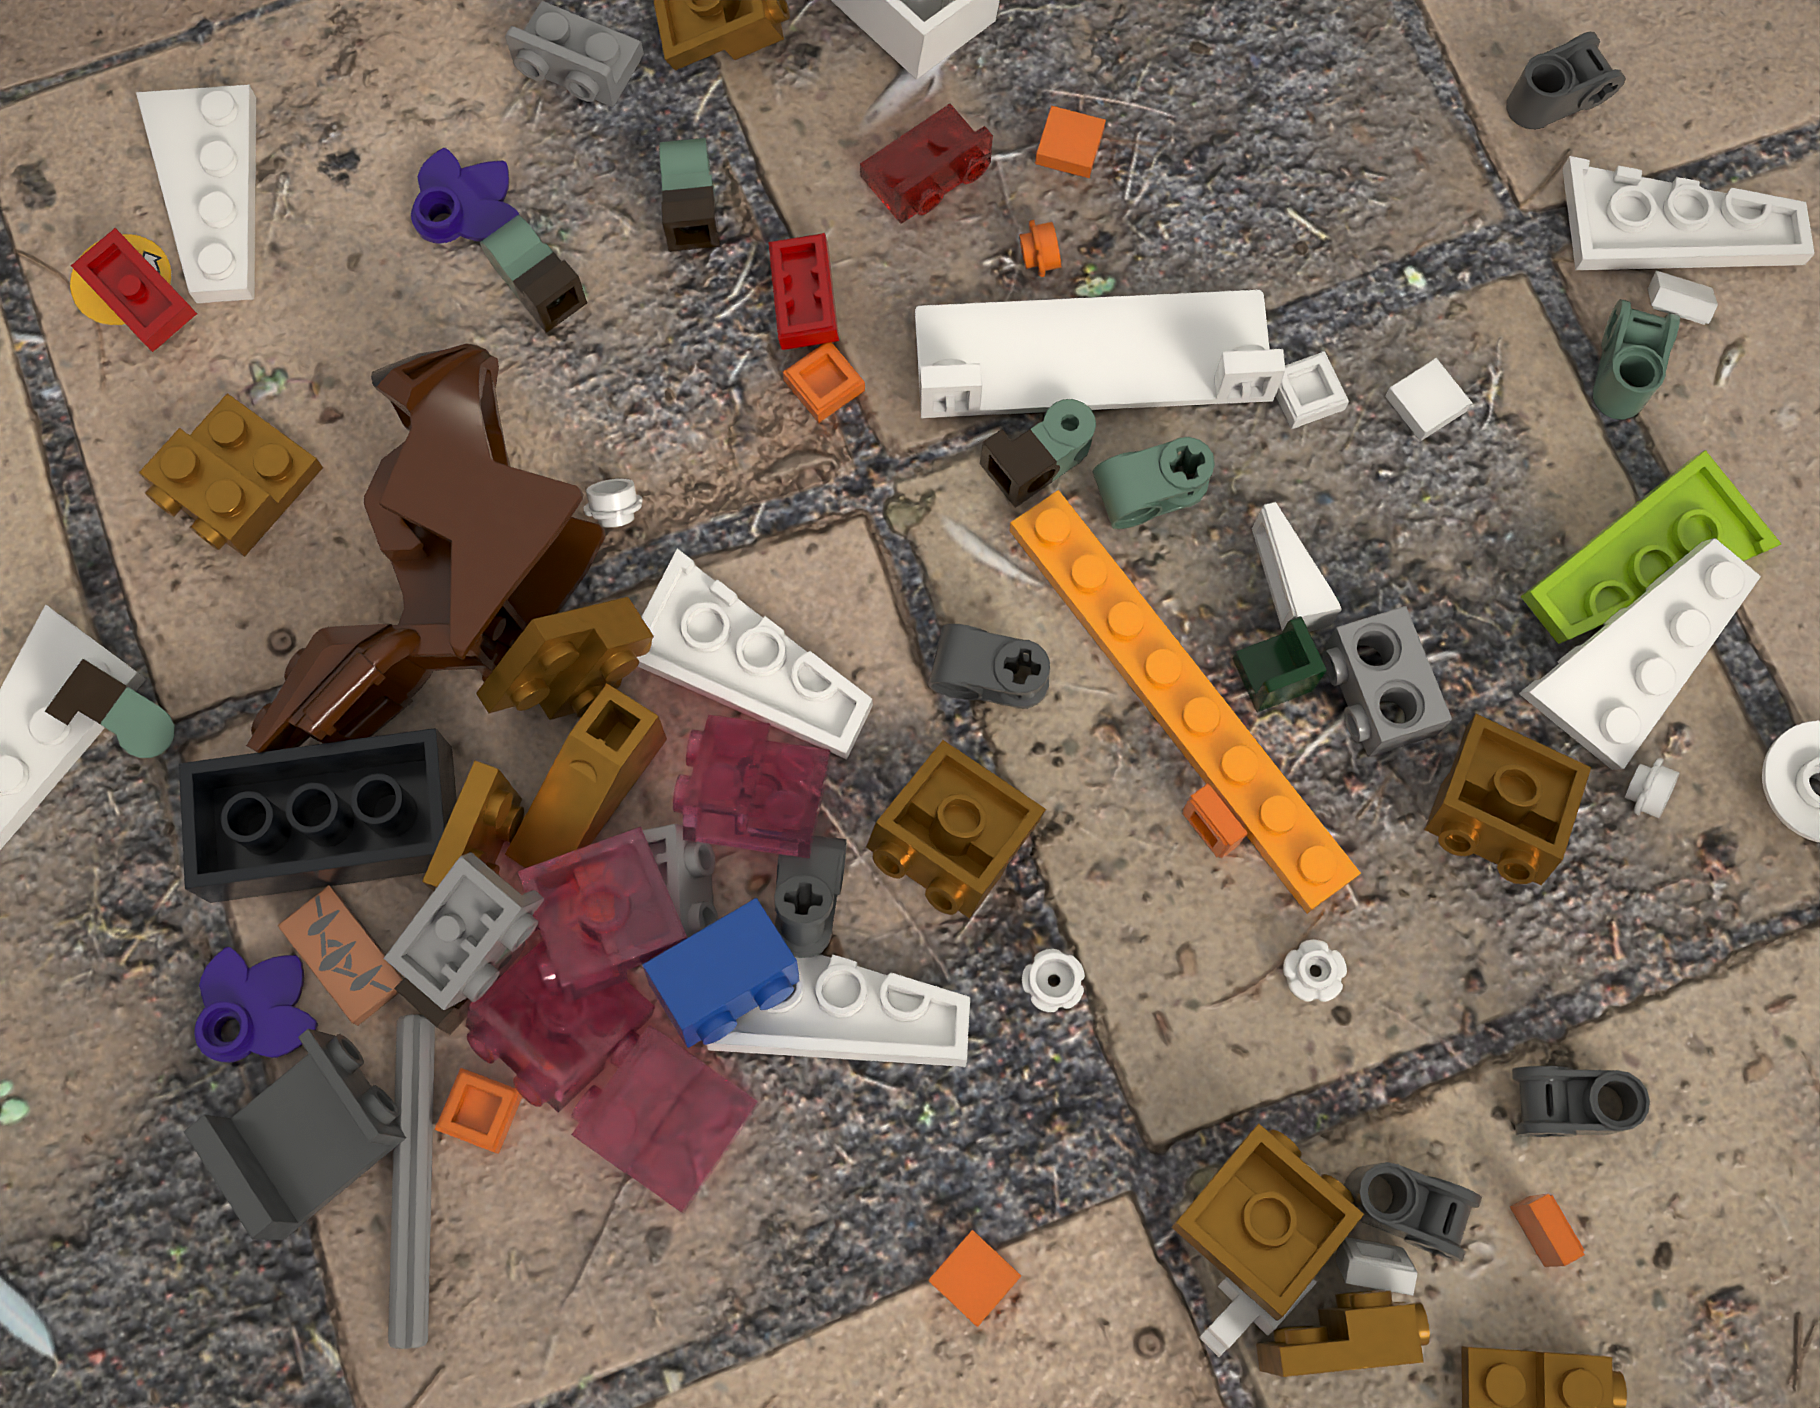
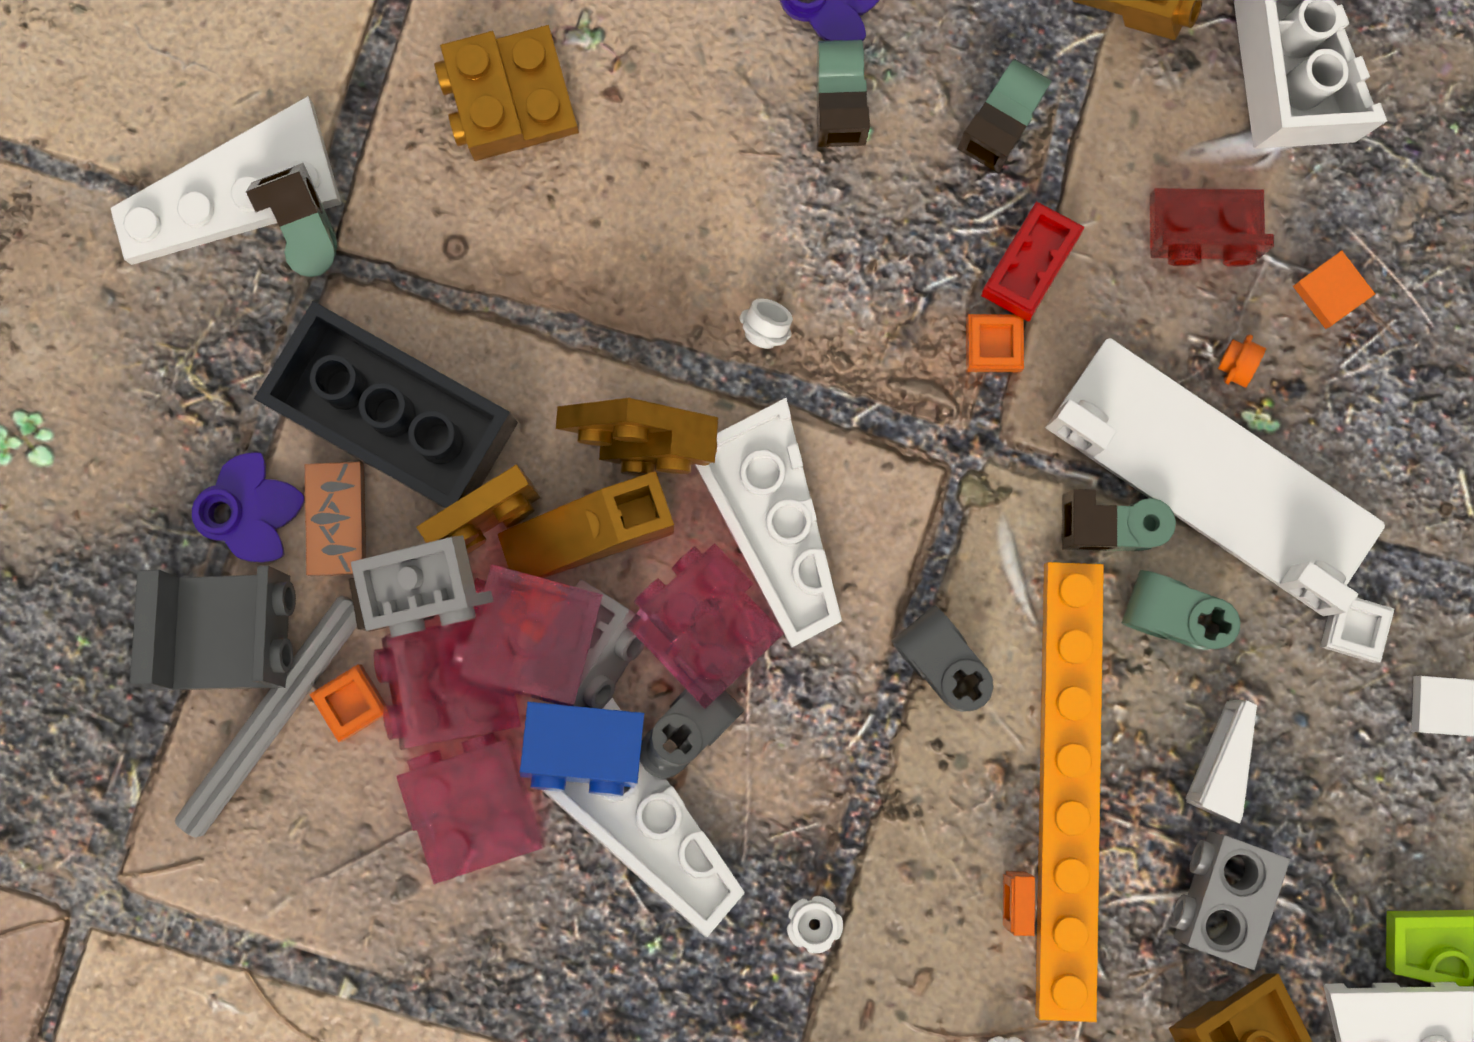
camera: 35 degrees right, 10 degrees up
reddish brown piece [246,343,605,753] -> none
pearl gold plate [866,740,1046,919] -> none
dark green panel [1232,616,1327,713] -> none

